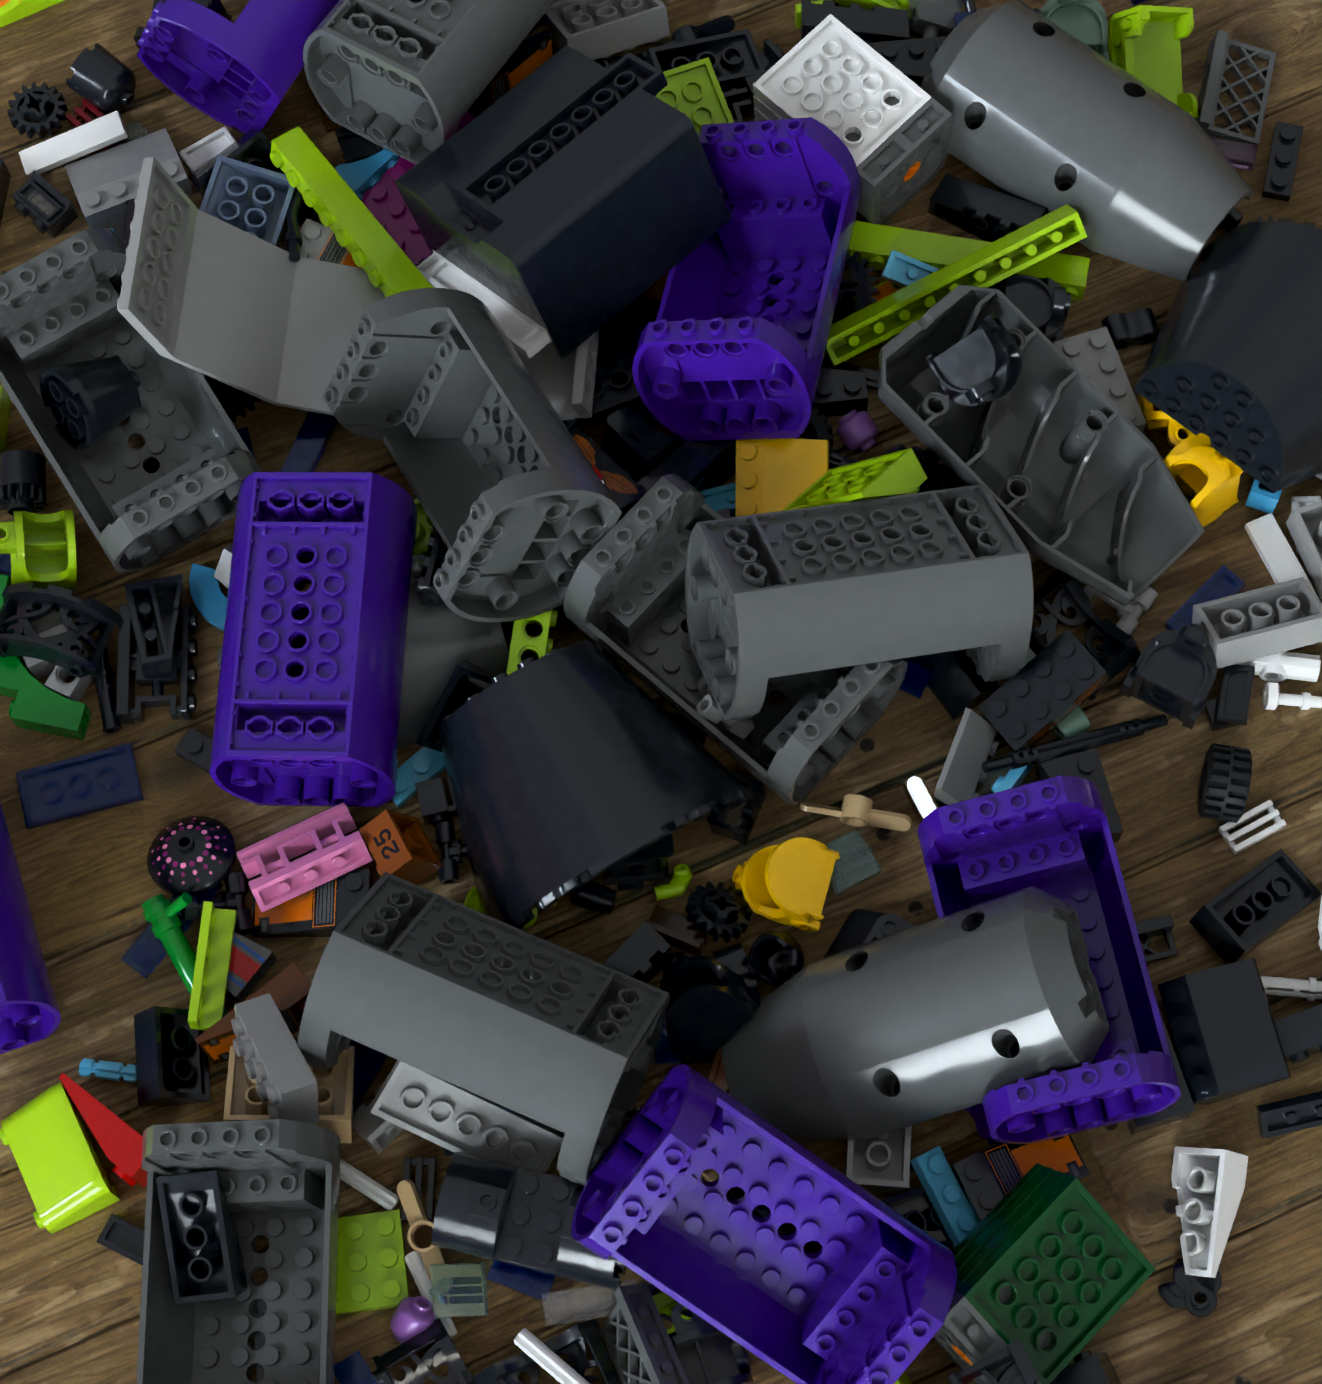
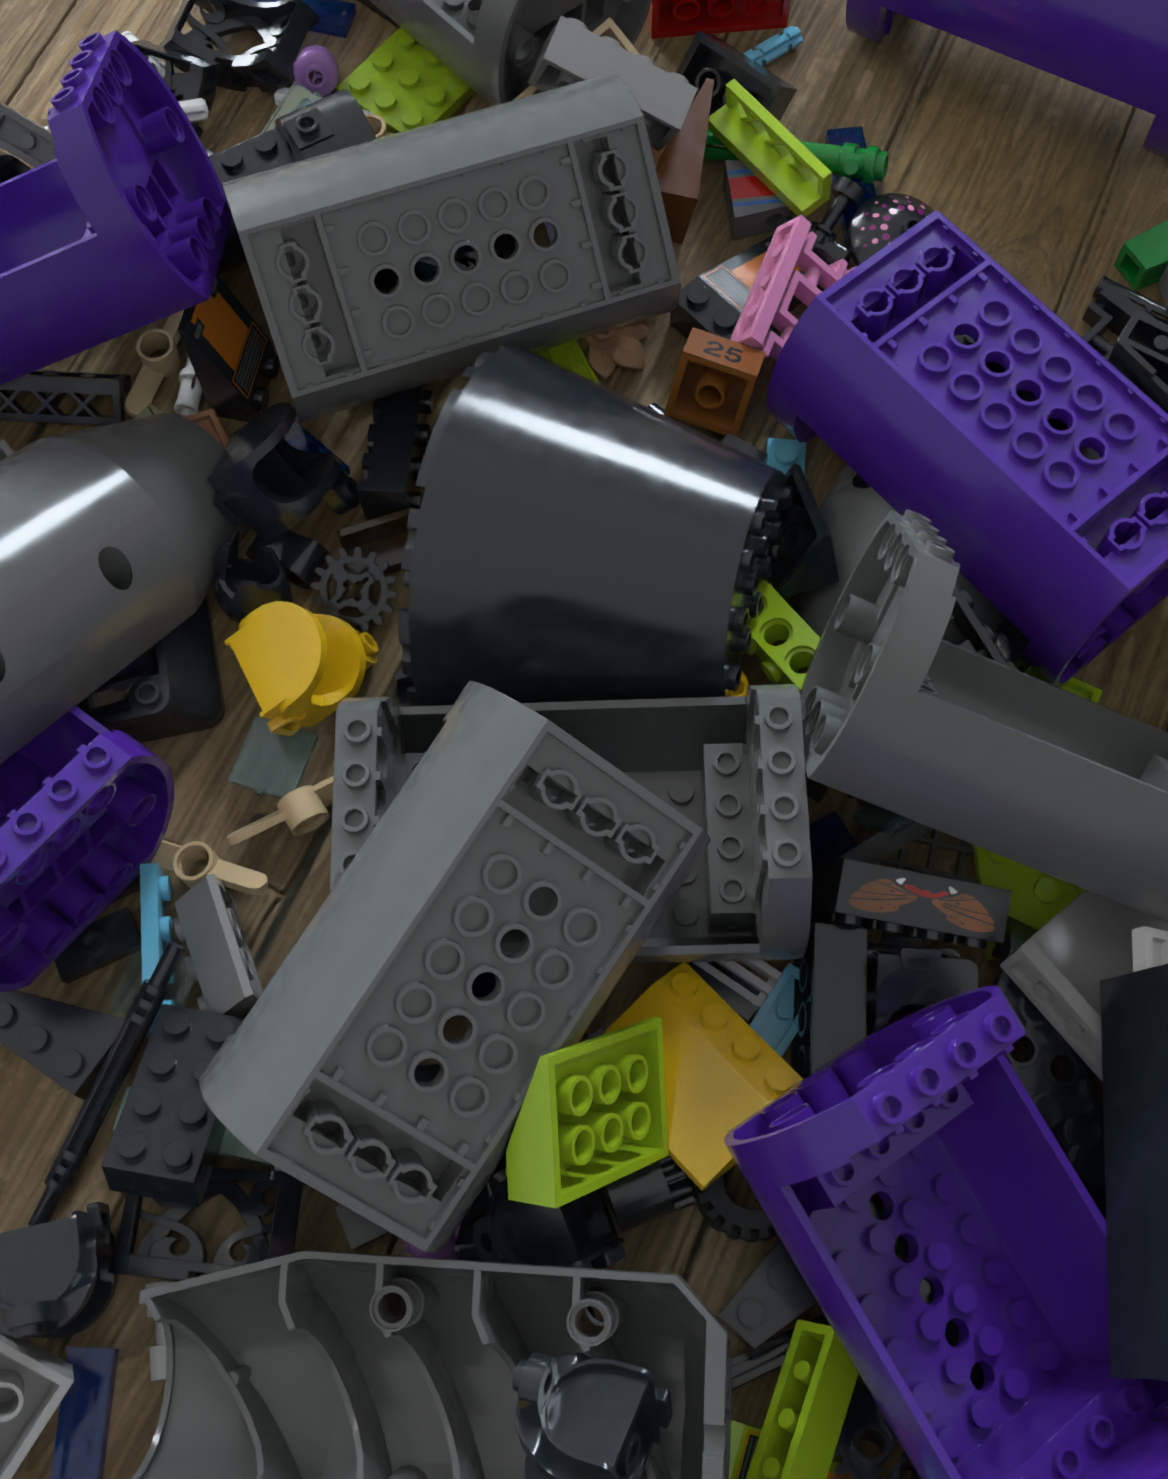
camera: 135 degrees right, 0 degrees up
clear blue tile [15,743,144,829] -> none
medium lavender head [837,409,879,452] -> none

